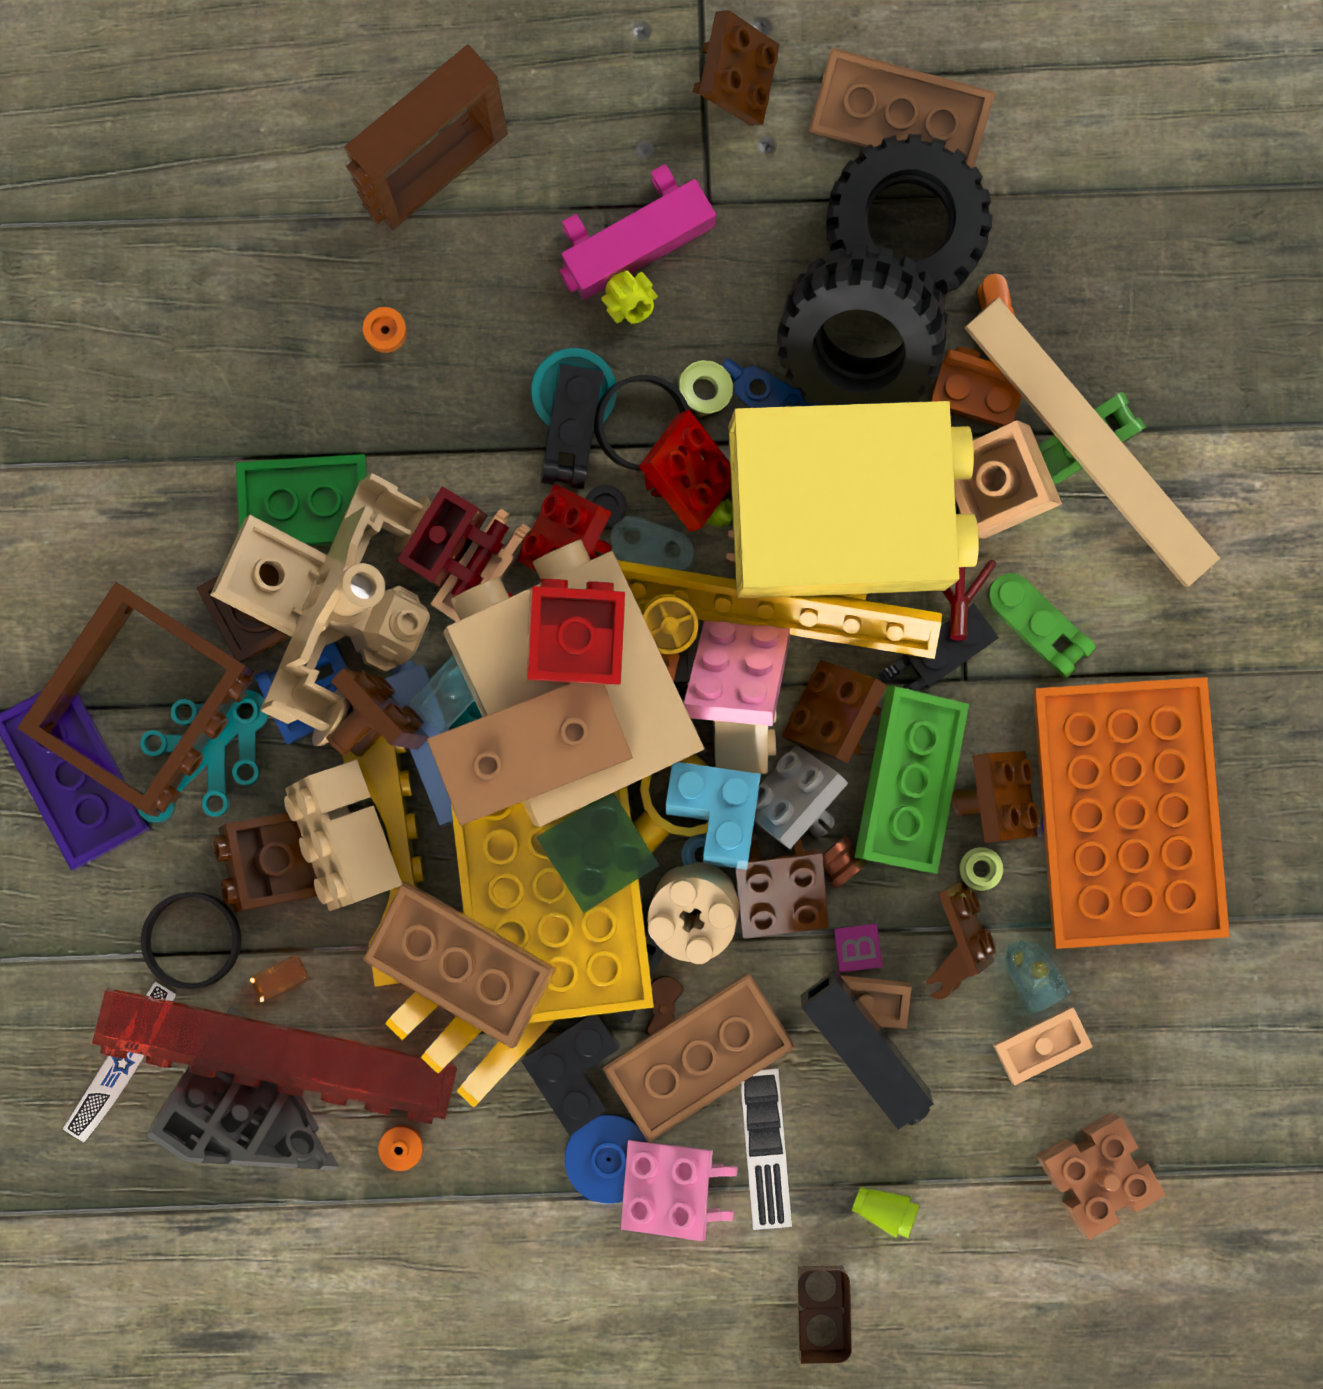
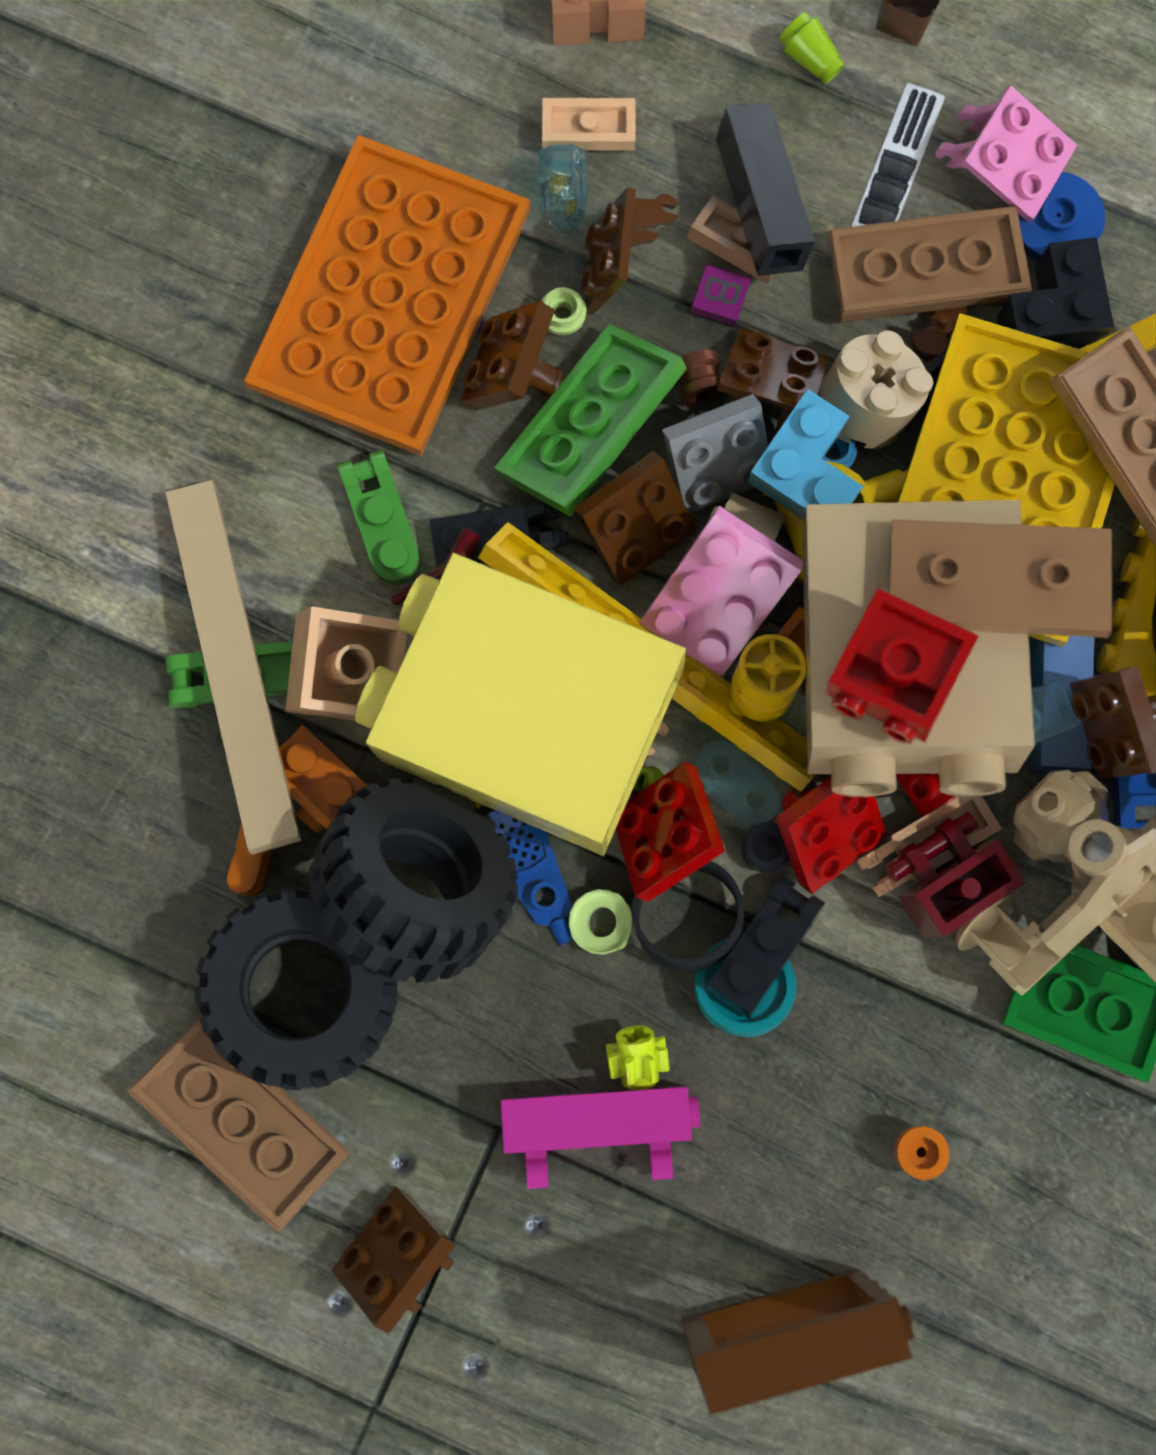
camera: 150 degrees left, 5 degrees down
clear green plate [536,793,659,913] -> none

